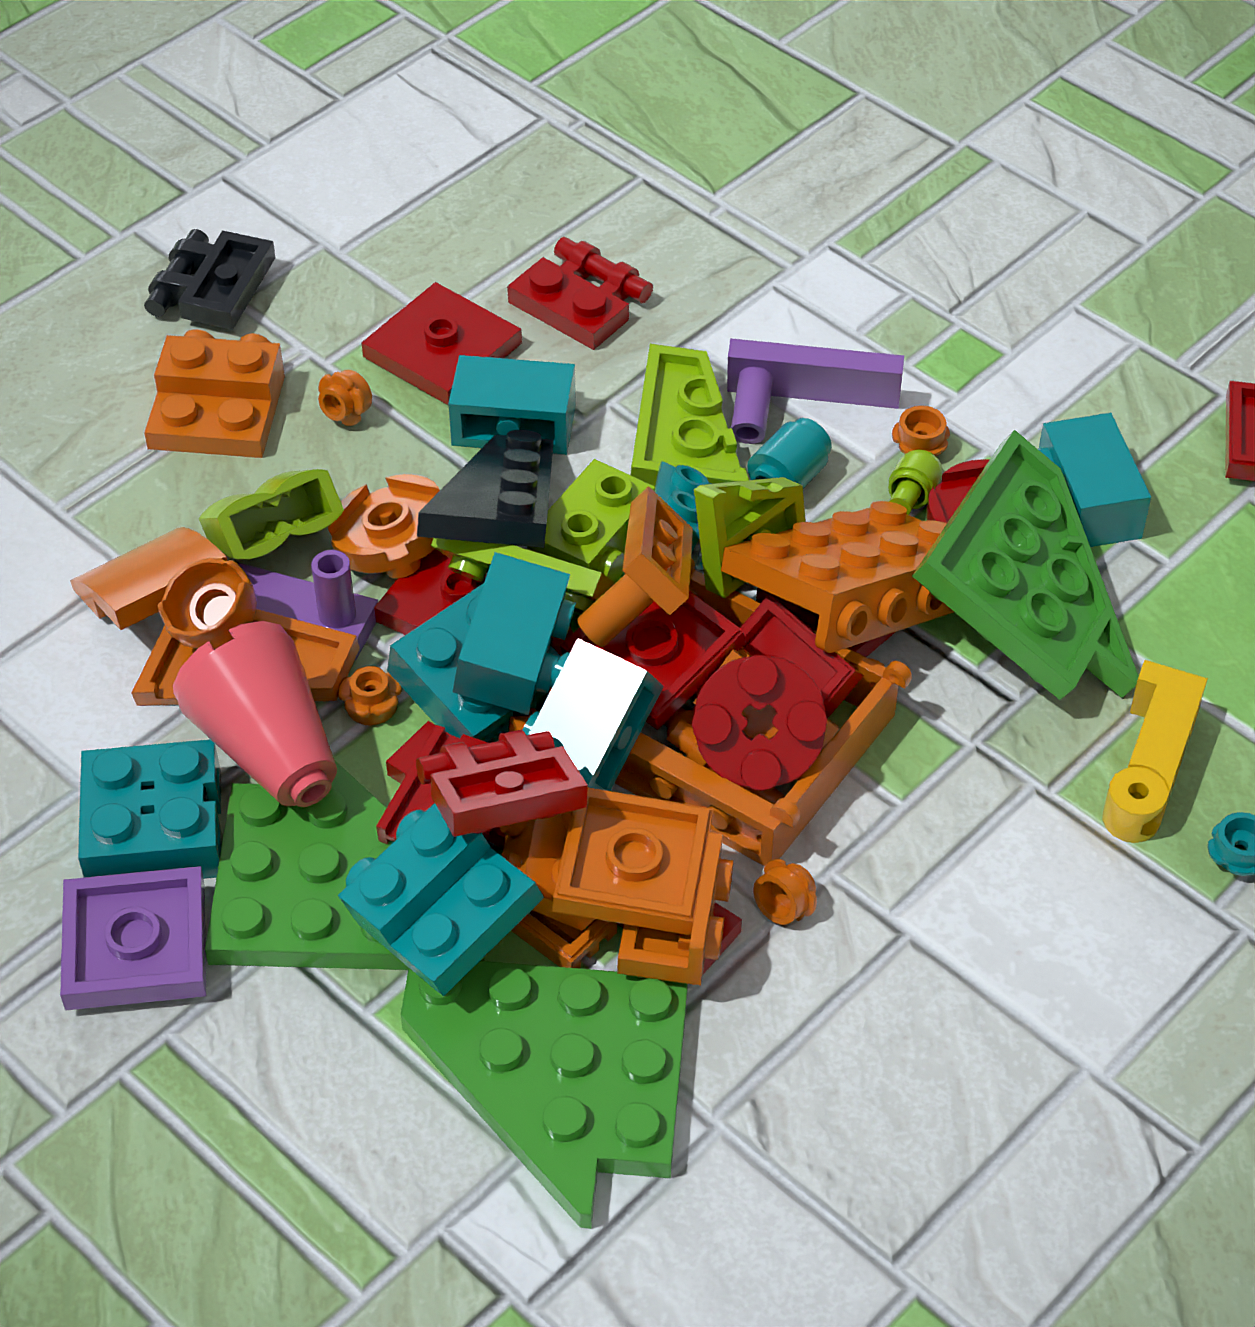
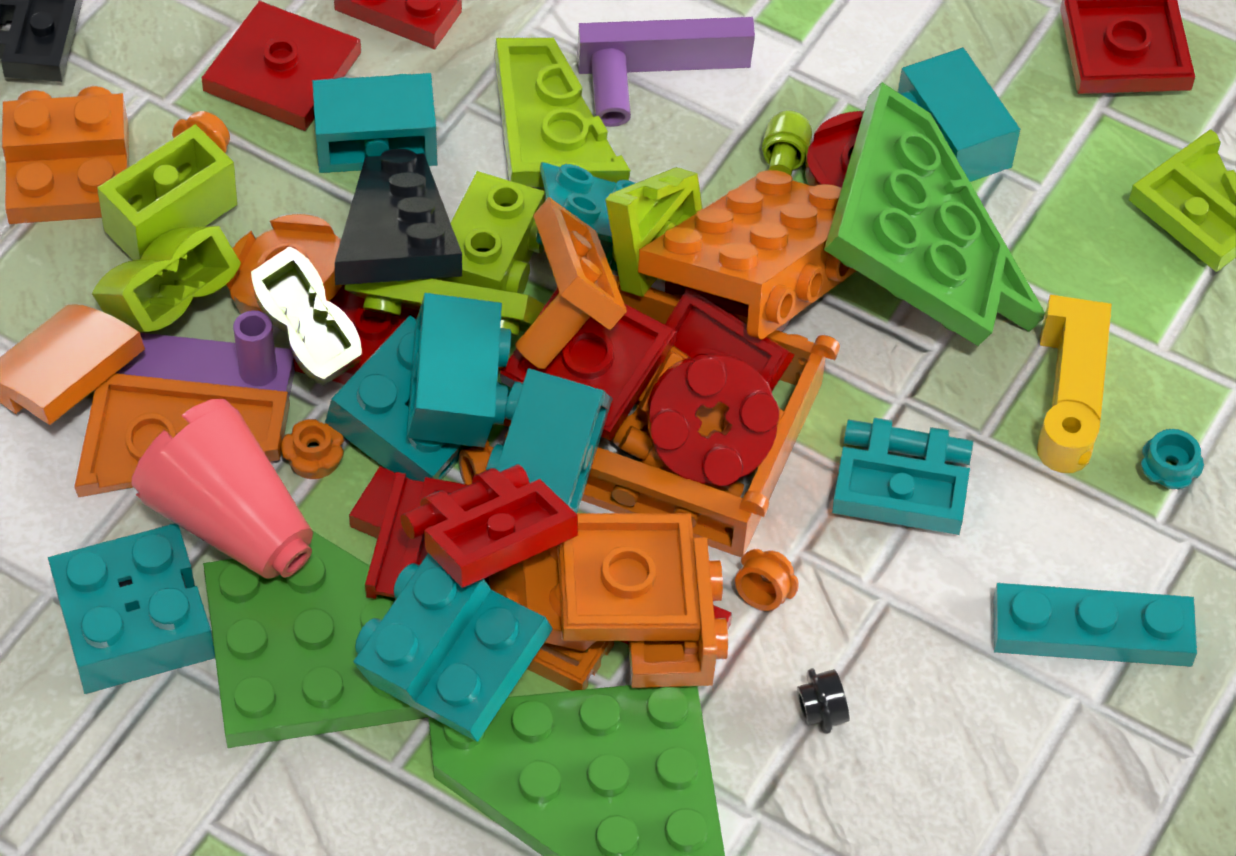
camera: 15 degrees left, 5 degrees up
medium lavender plate [60,866,206,1011] -> none
orange hair [157,558,257,650] -> none
teal brick [747,418,832,489] -> none
orange plate [892,406,950,456] -> none
none -> lime brick [97,124,238,260]
none -> brick [251,247,362,386]
none -> black plate [797,668,850,734]
none -> teal plate [832,417,974,535]
none -> teal plate [993,583,1197,667]

